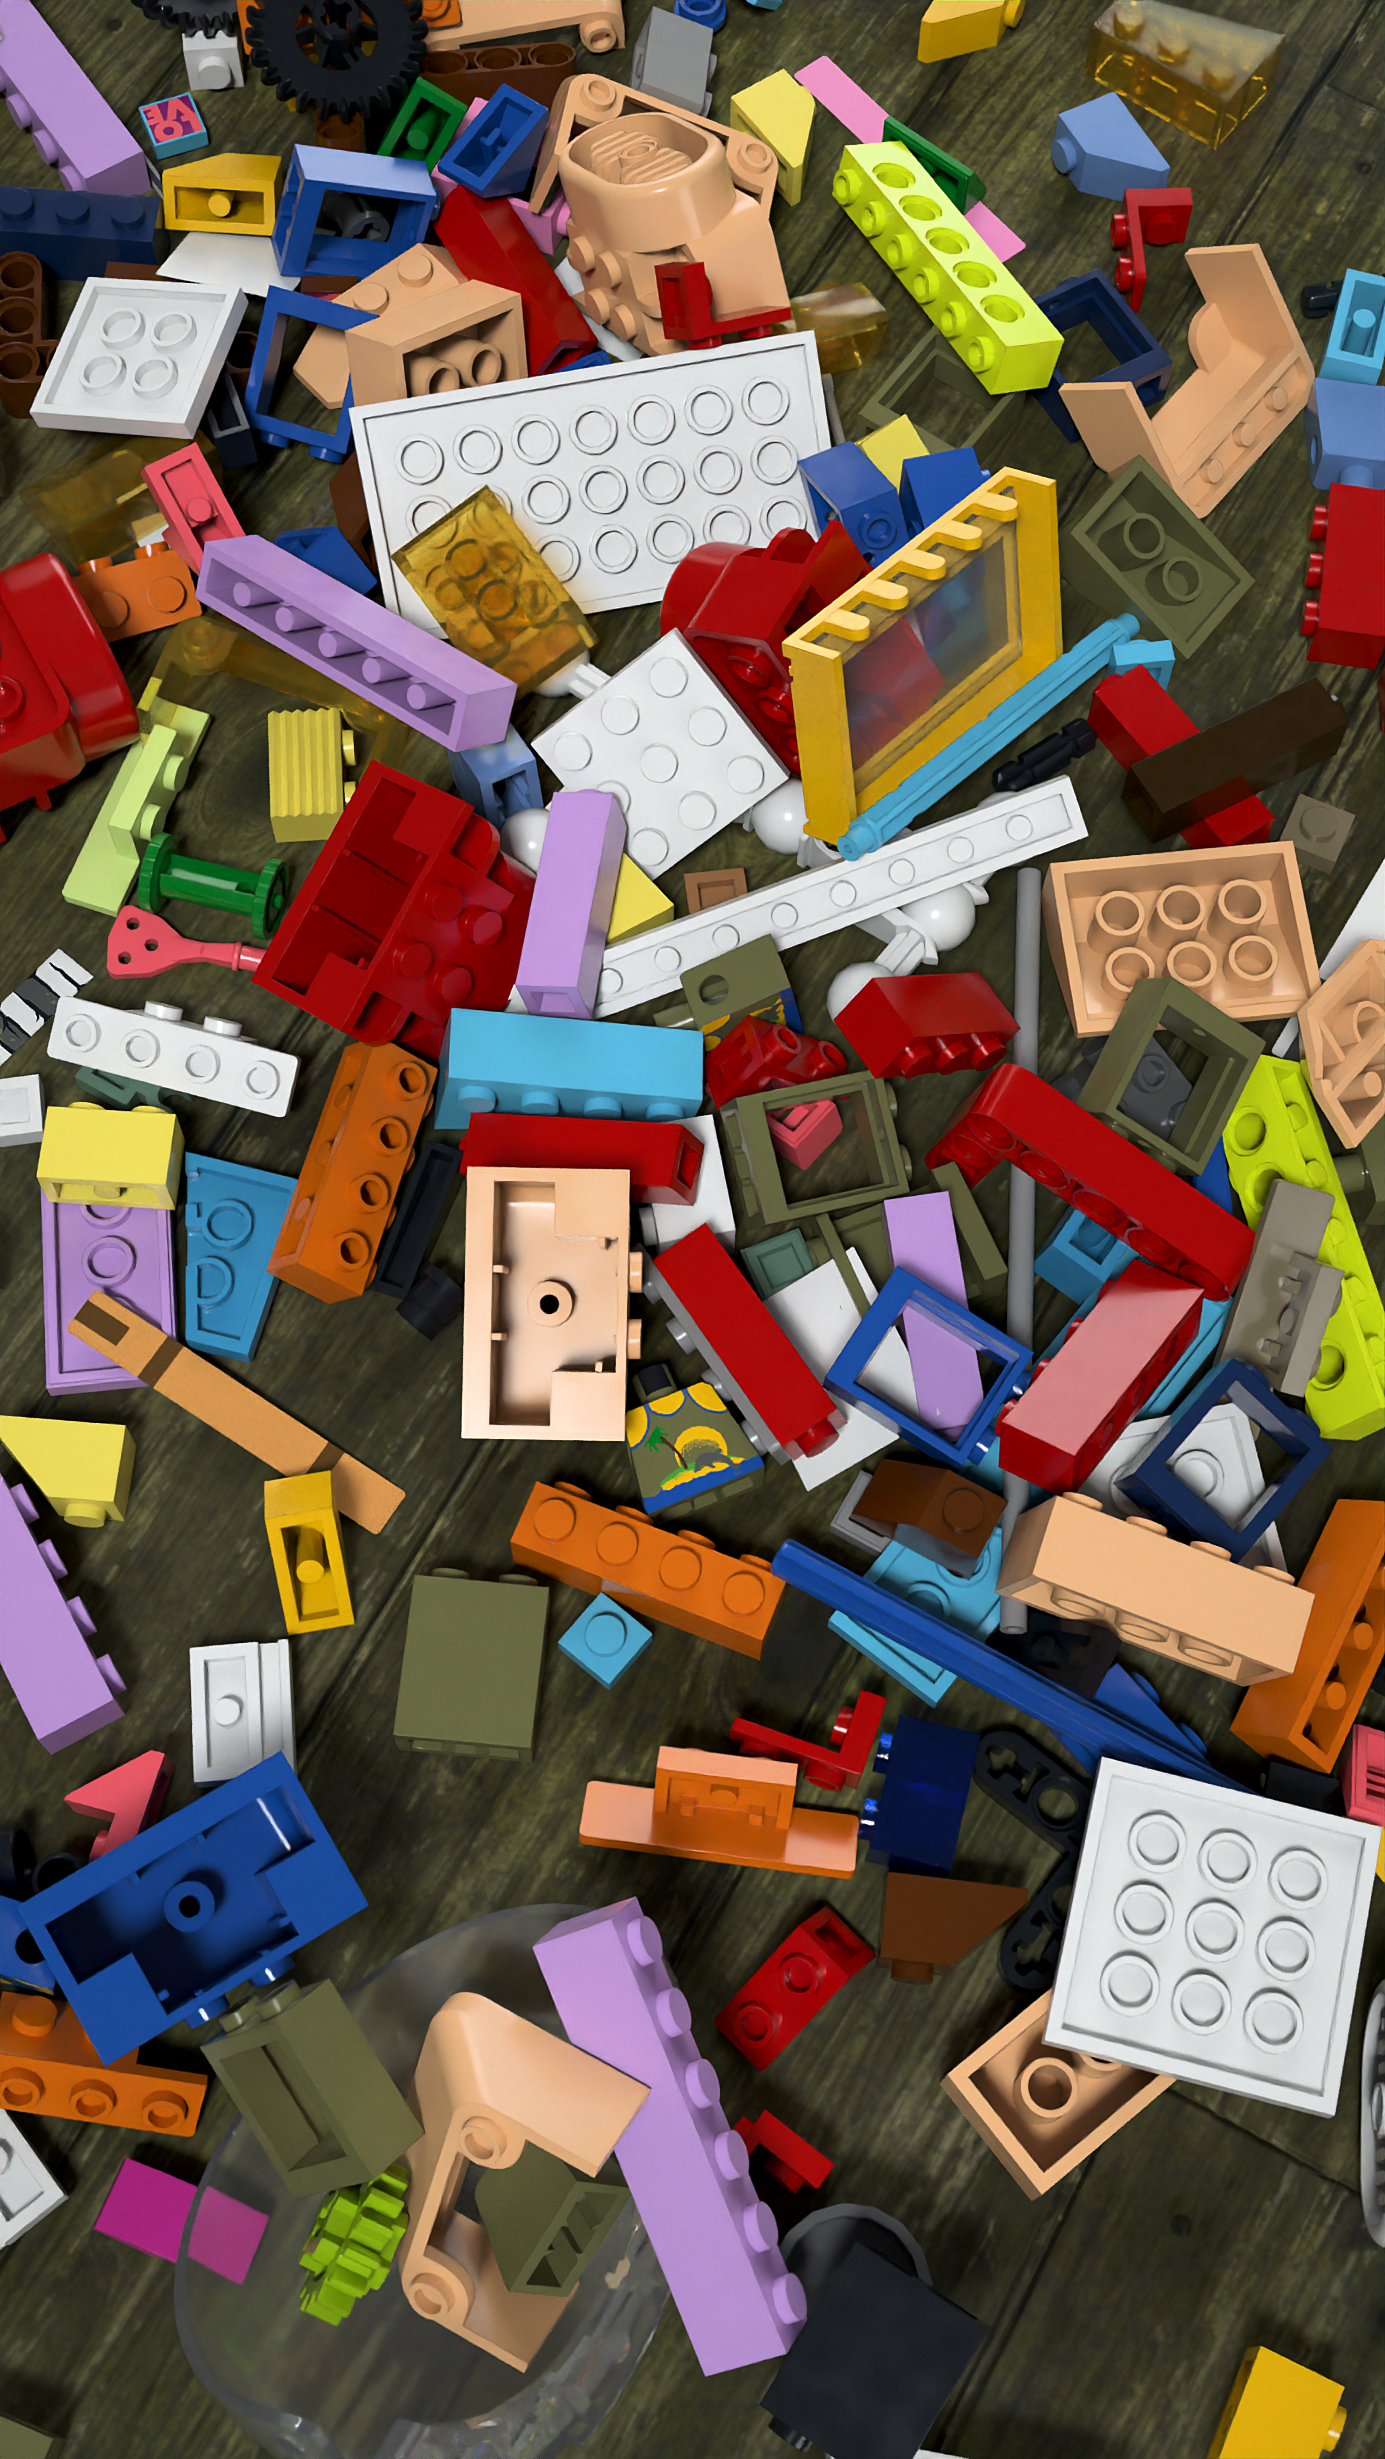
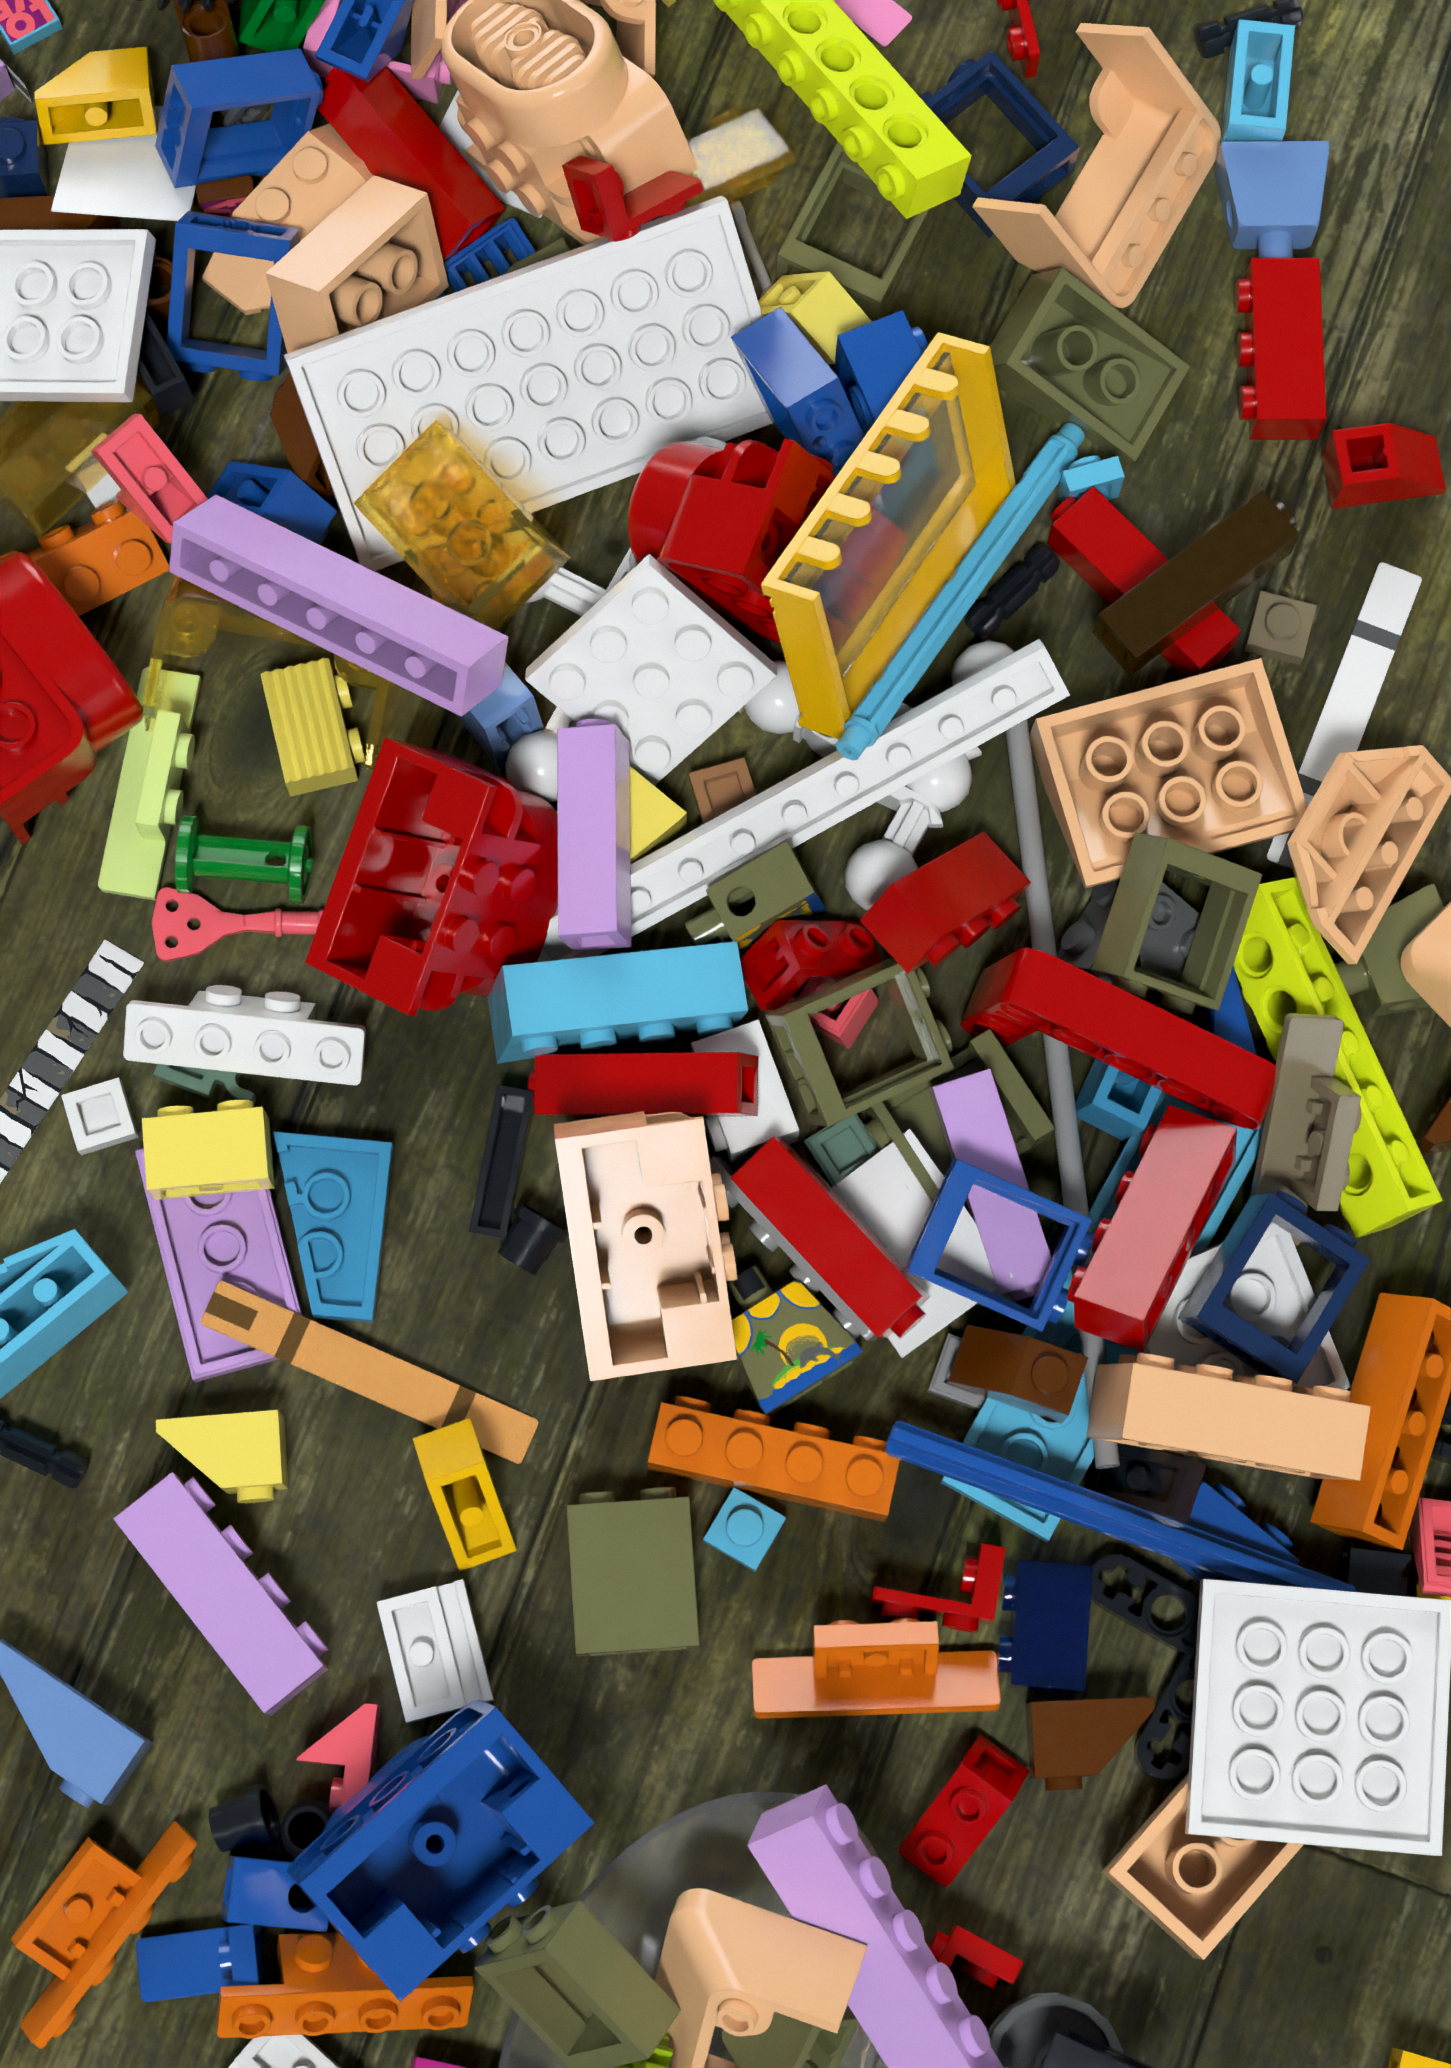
camera: 10 degrees left, 10 degrees up
orange brick [266,1041,438,1304] -> none

